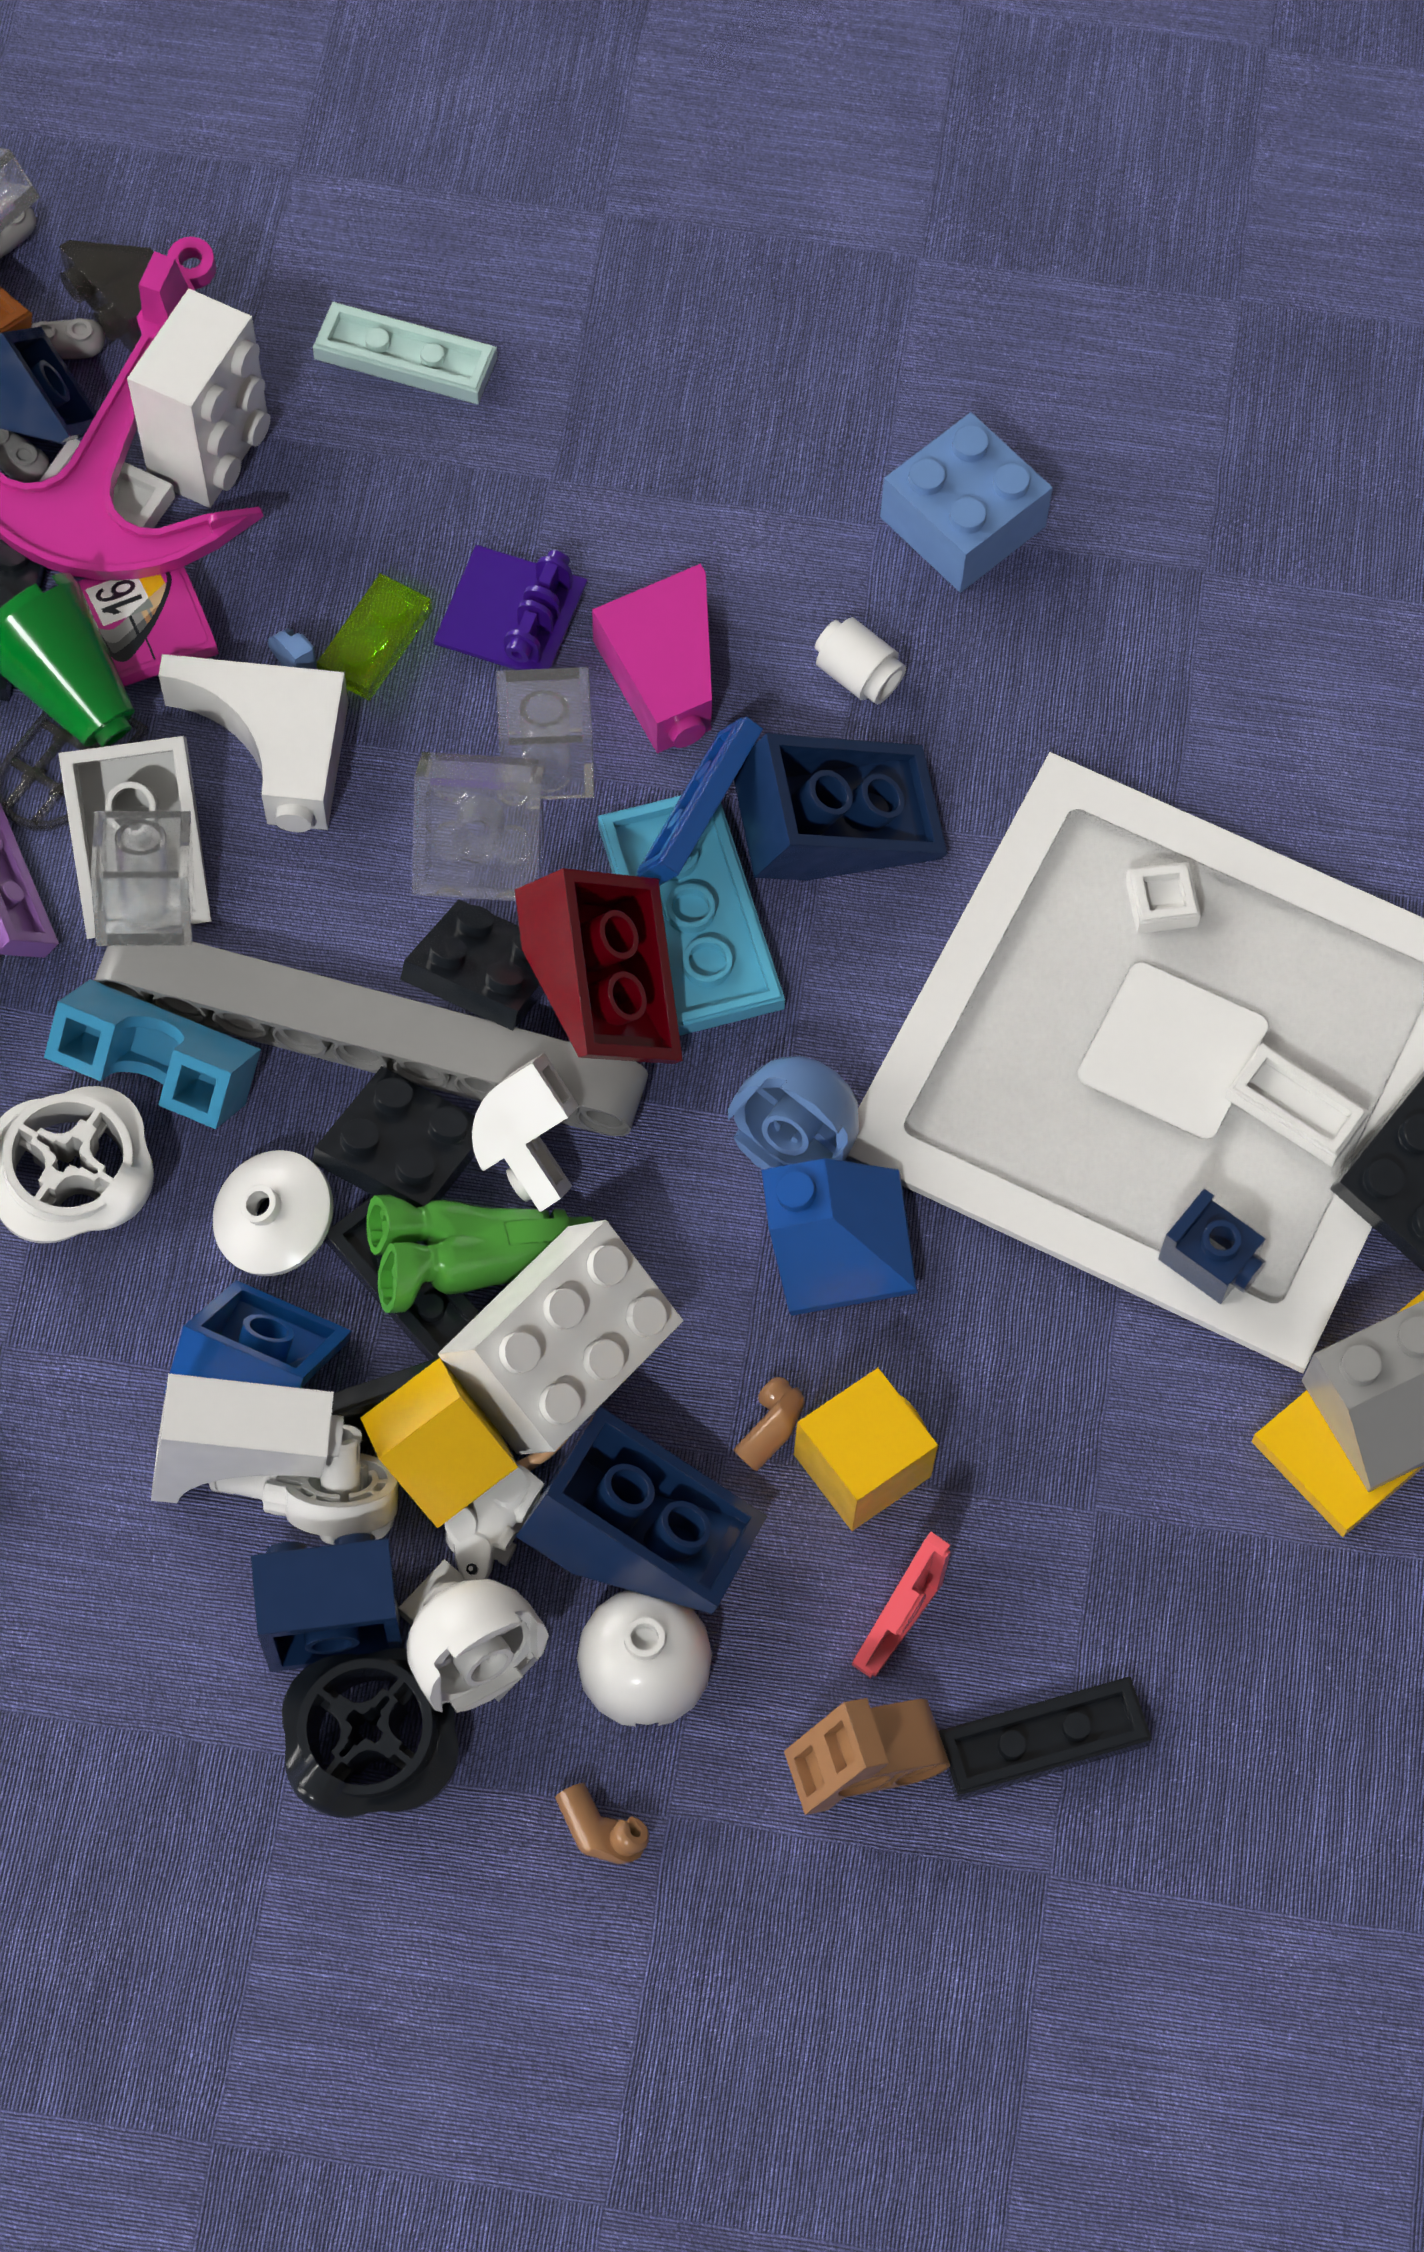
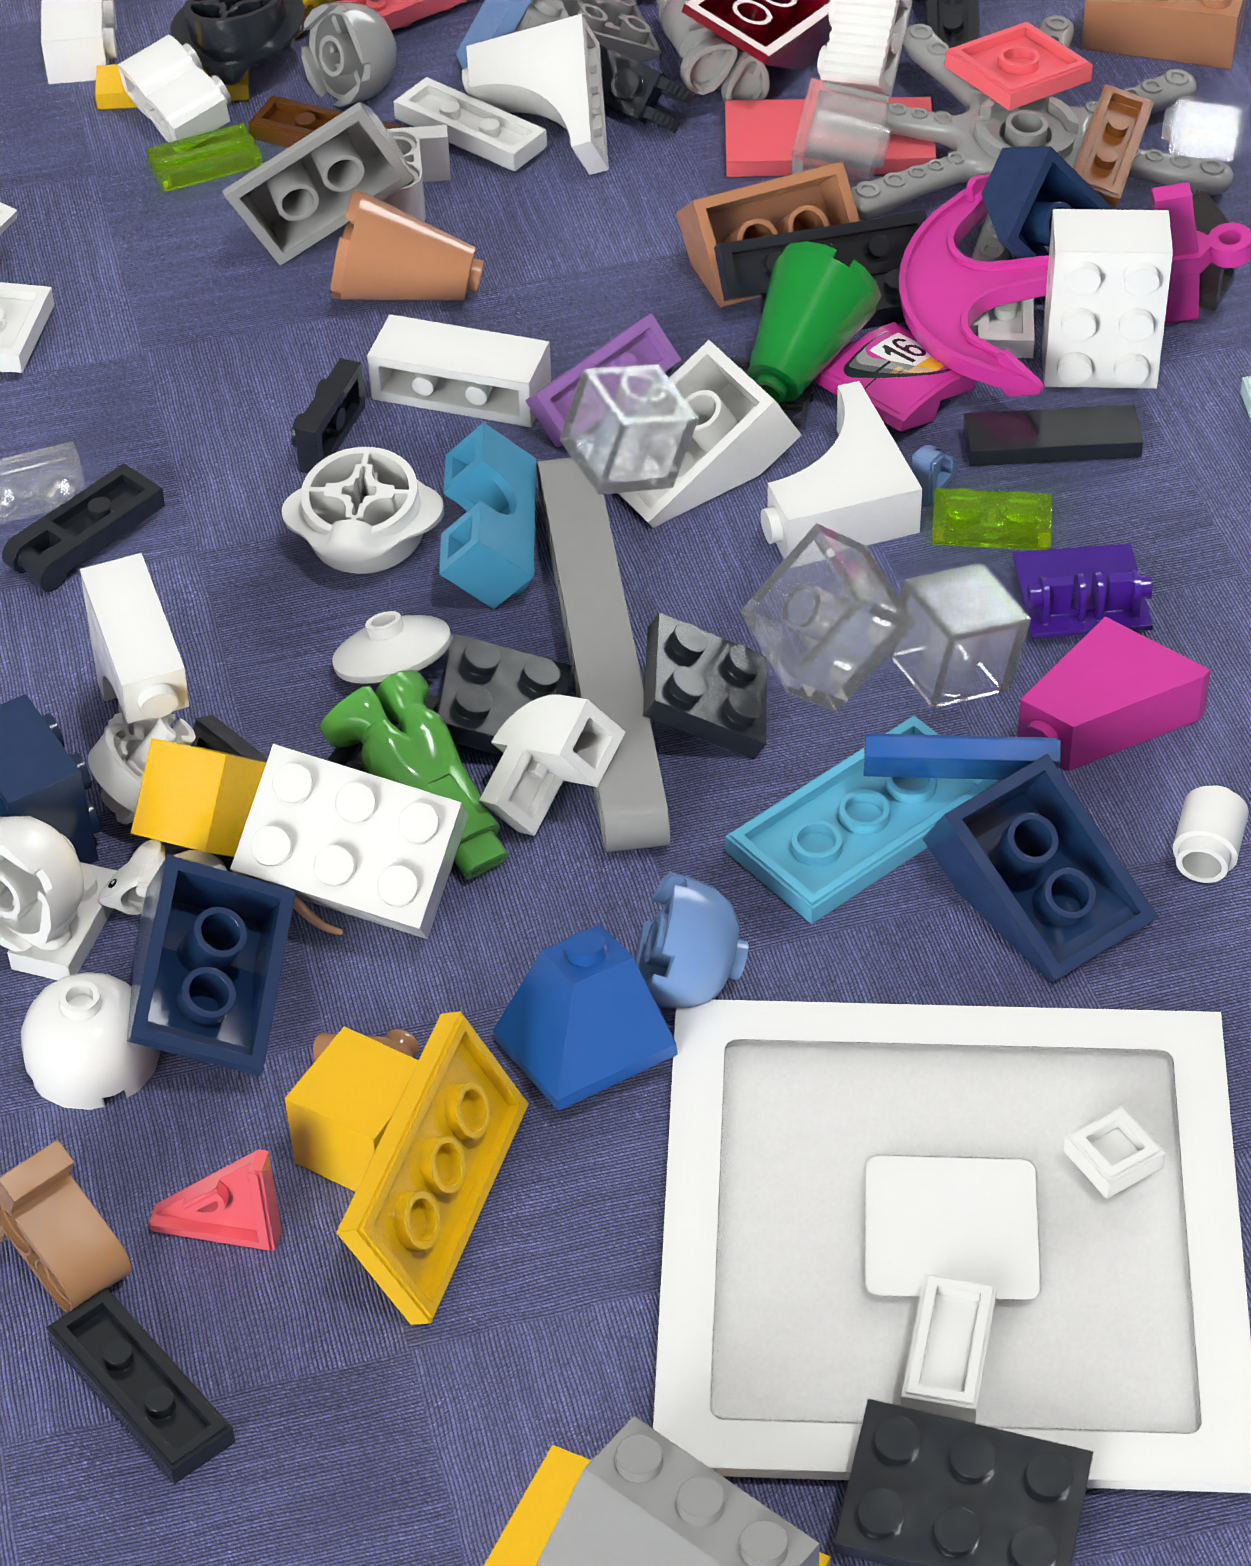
camera: 70 degrees right, 20 degrees down
blue slope [164,1280,352,1394] -> none
dark red slope [514,868,683,1064] -> none
dark blue brick [1158,1188,1267,1305] -> none
none -> yellow tile [336,1011,529,1325]
none -> black tile [963,405,1143,466]

